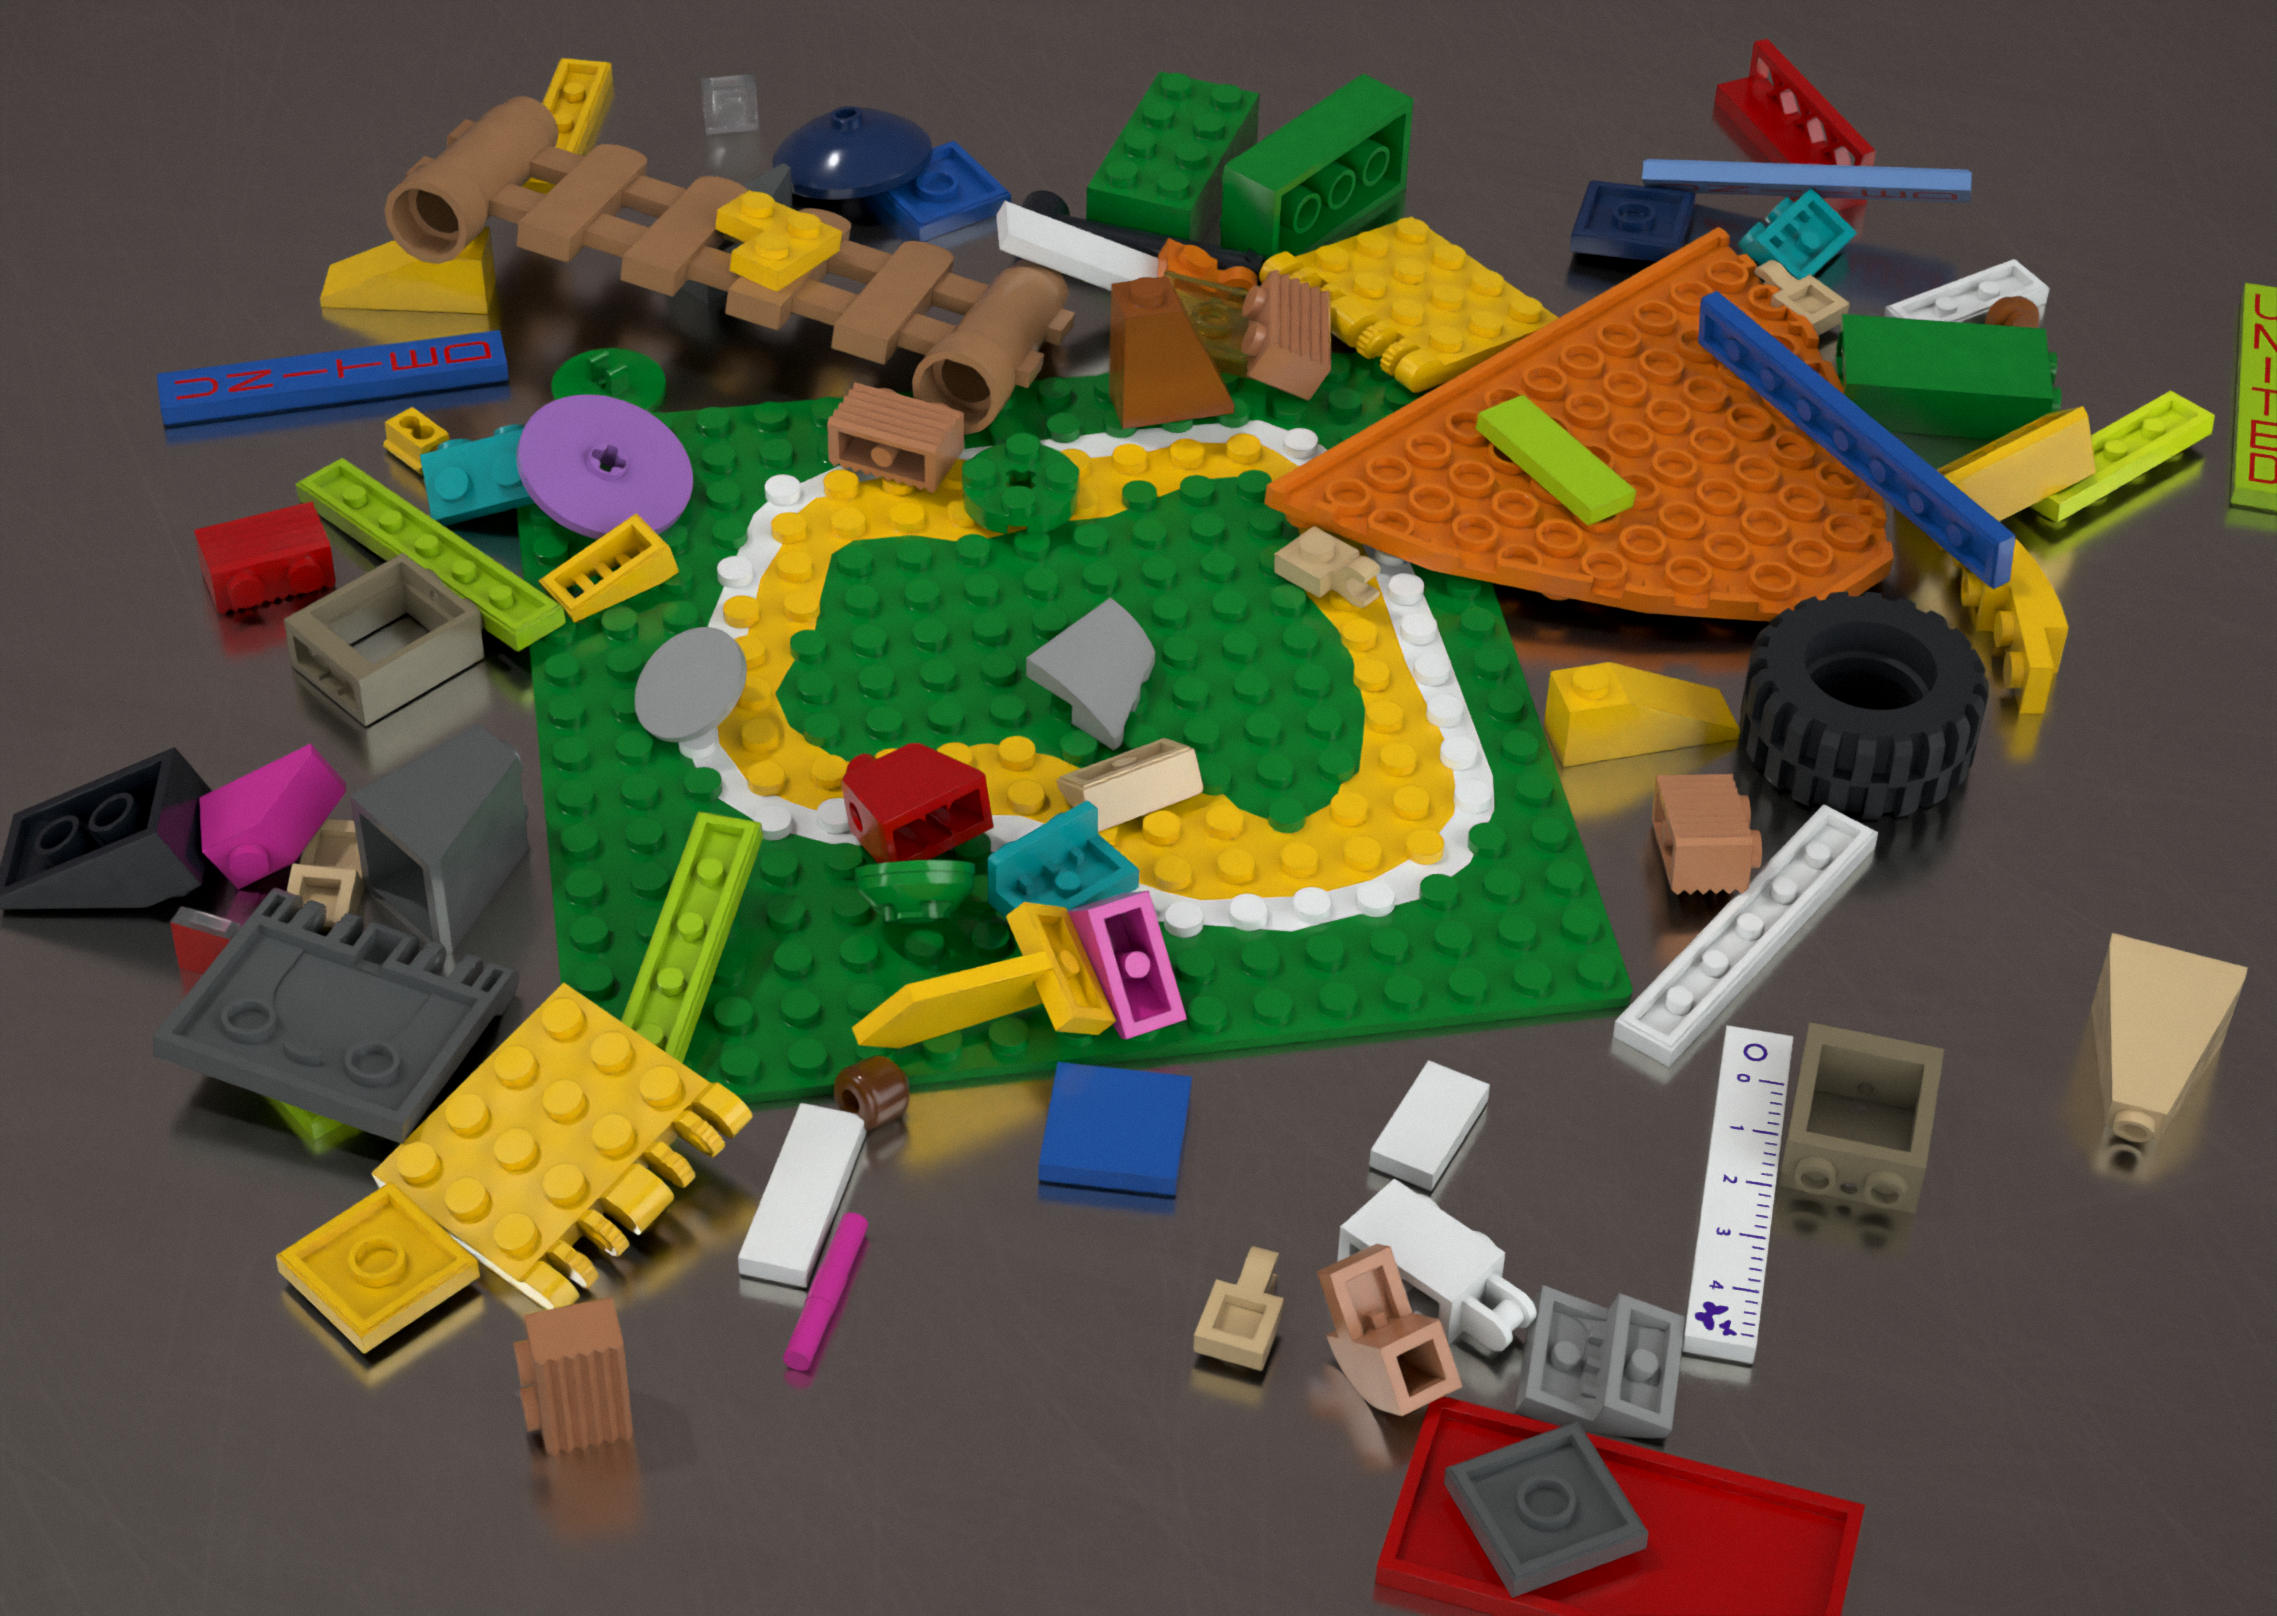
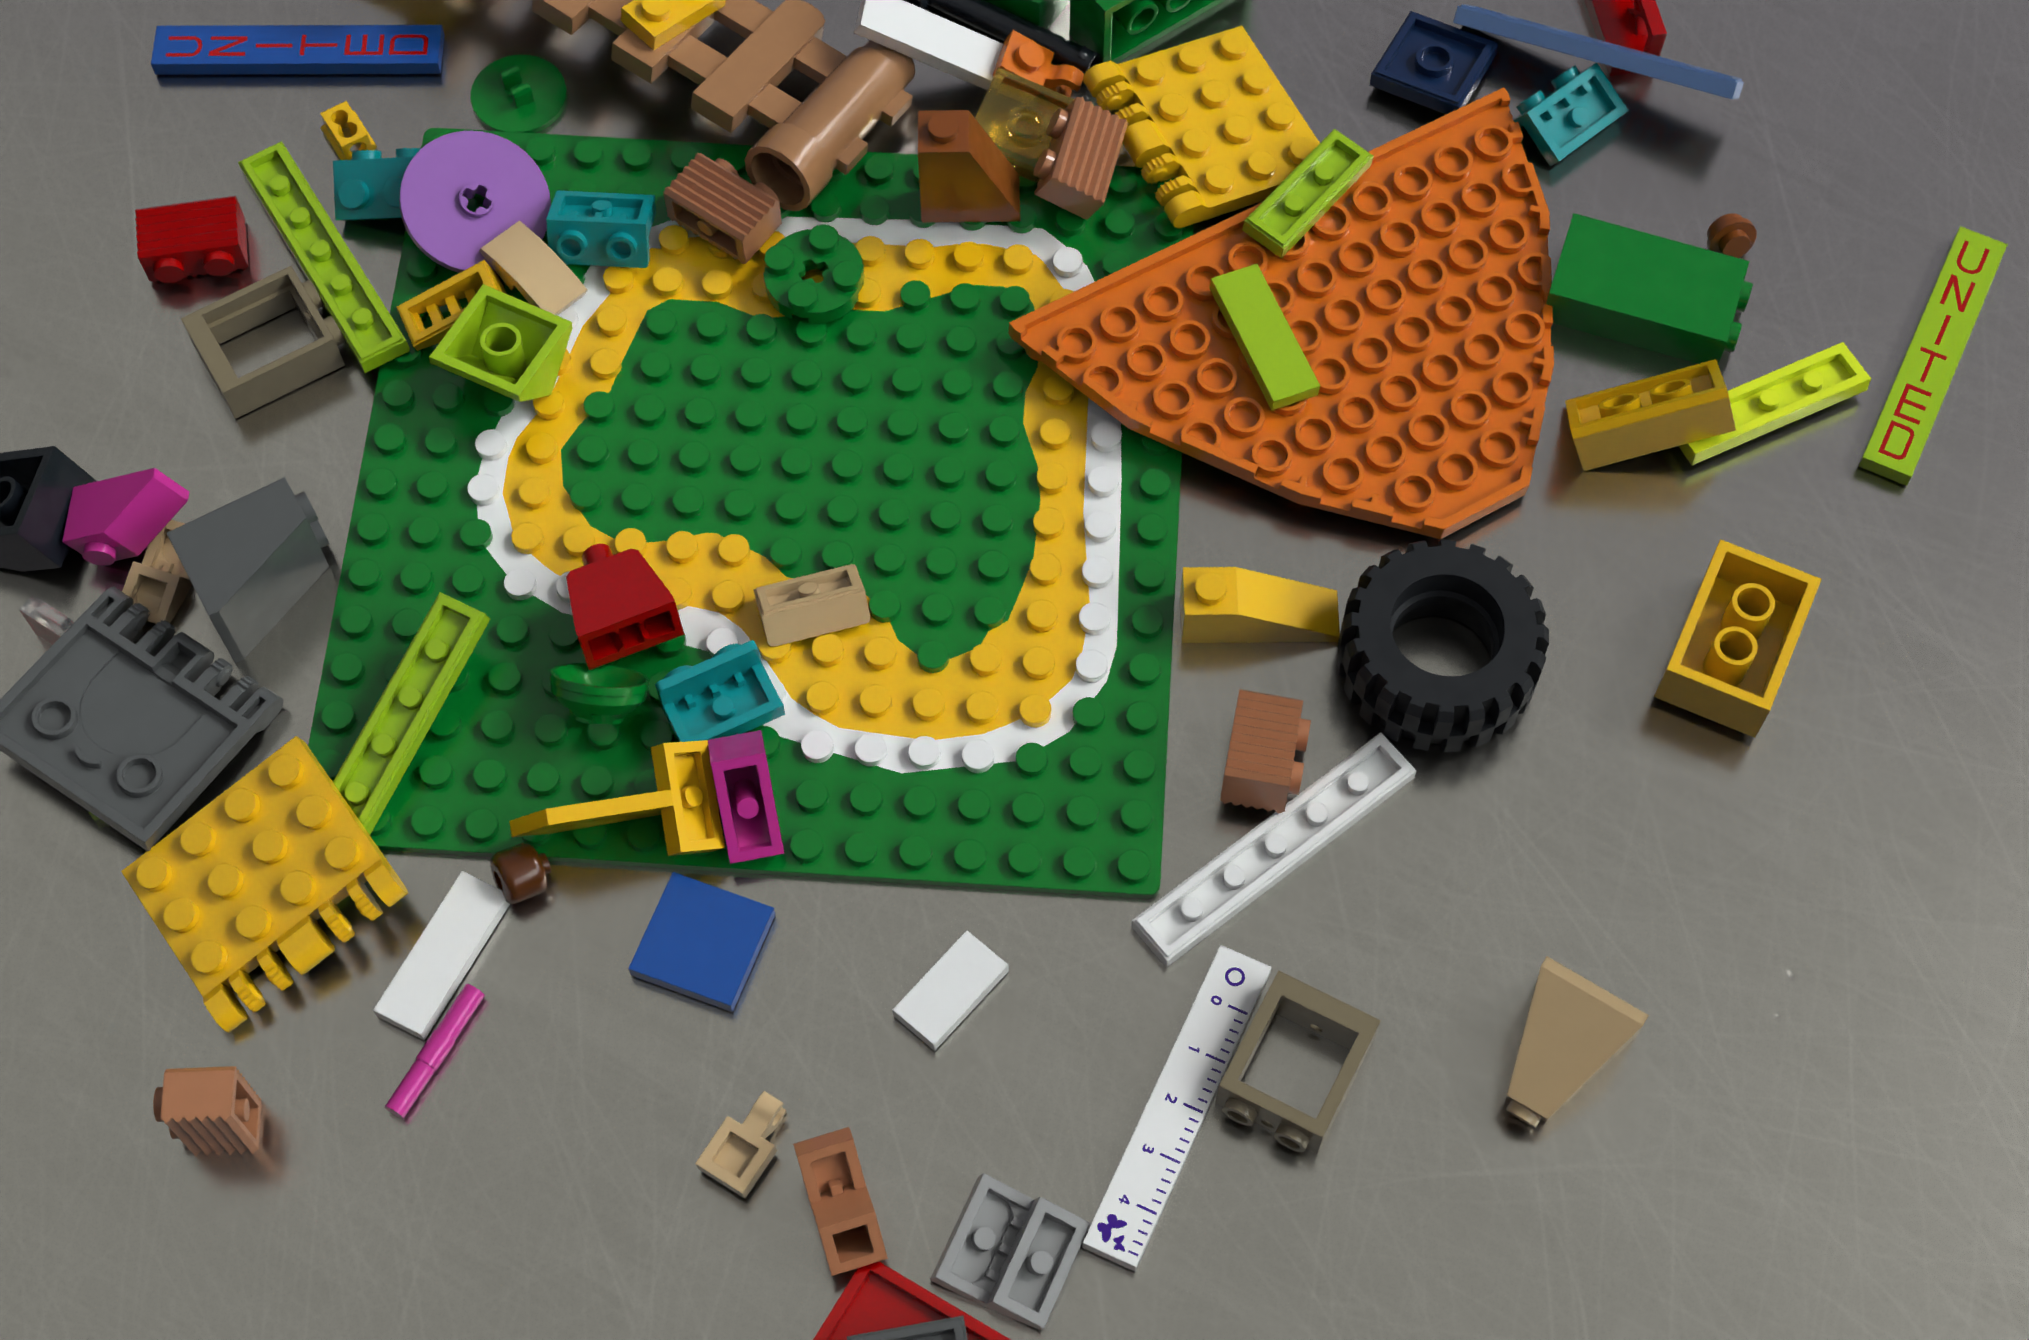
camera: 15 degrees right, 20 degrees up
yellow plate [275,1181,480,1354] -> none
light grey piece [635,627,747,743] -> none
light grey slope [1026,598,1155,750] -> none
tan plate [1274,526,1380,608] -> none
white brick [1337,1179,1537,1351] -> none
blue tile [1698,291,2016,589] -> none
tan plate [1755,260,1850,336] -> none
white tile [1883,259,2049,324] -> none
yellow slope [1952,539,2069,714] -> none
none -> lime slope [429,284,572,402]
none -> tan slope [479,221,587,315]
none -> teal bracket [546,190,656,268]
none -> lime tile [1242,129,1374,259]
none -> yellow brick [1654,539,1822,738]

